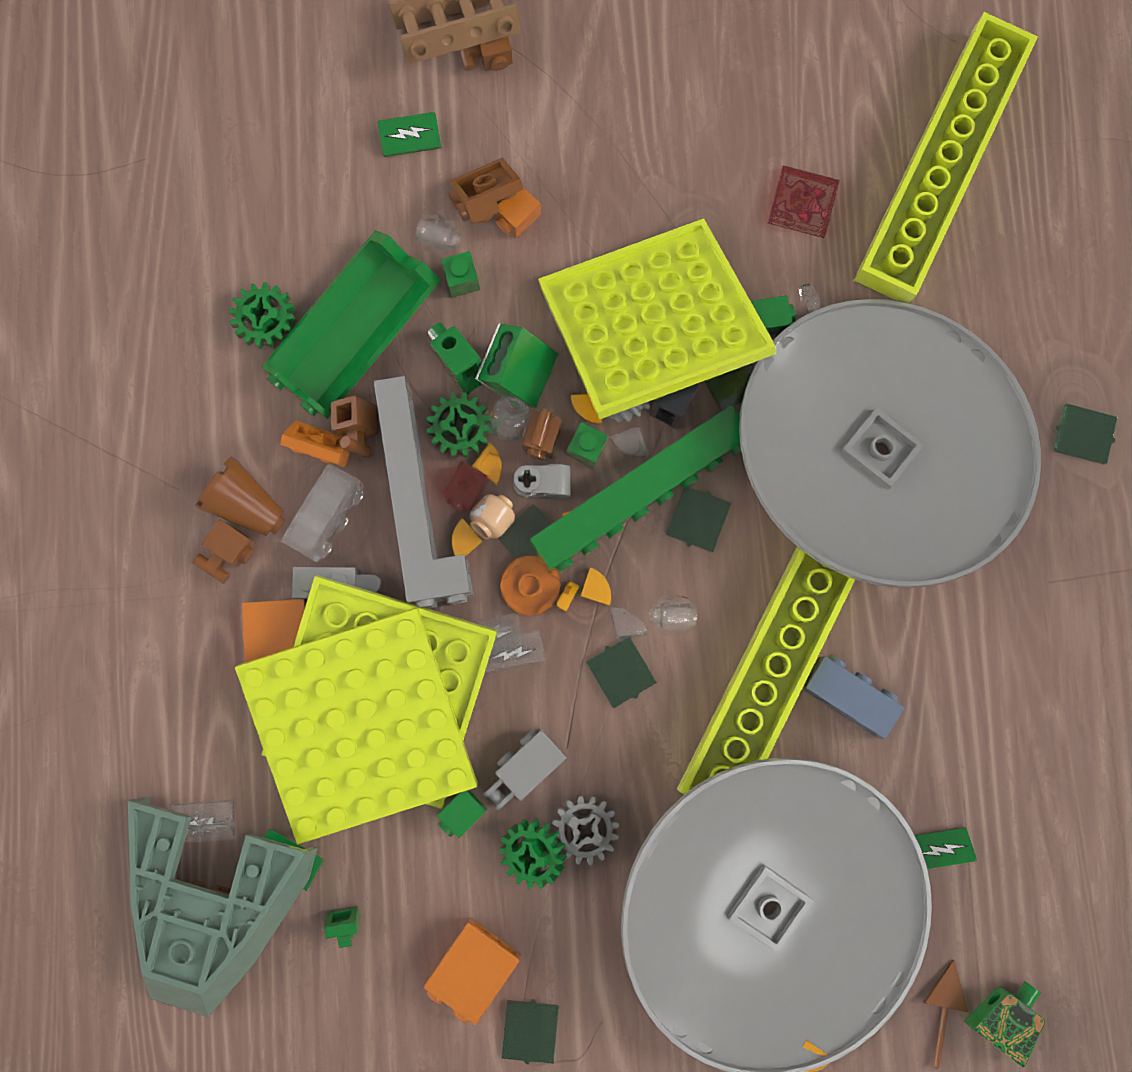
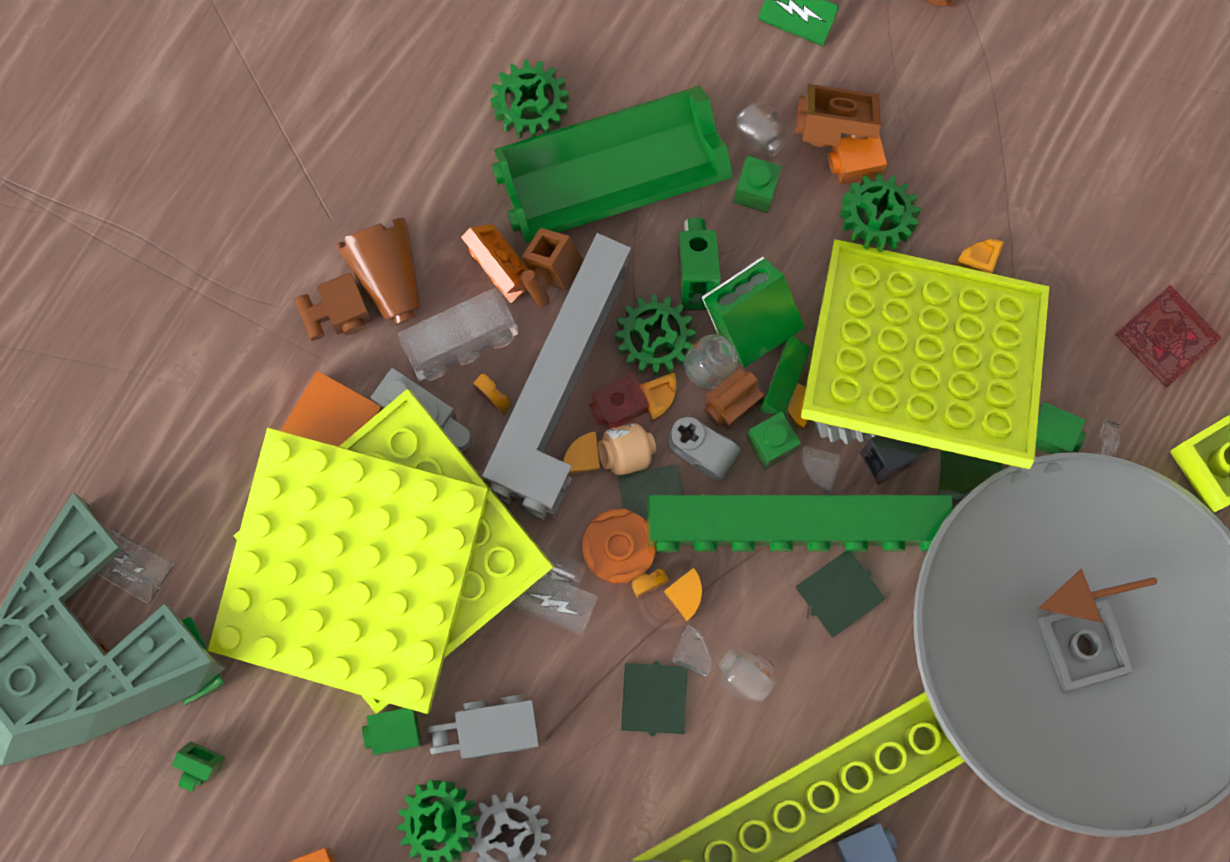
camera: 35 degrees right, 5 degrees down
none -> light orange tile [473,374,511,415]
none -> green slope [758,337,811,414]
none -> green gear [839,173,921,252]
none -> light orange tile [956,239,1004,274]
none -> dark orange piece [1038,568,1158,623]

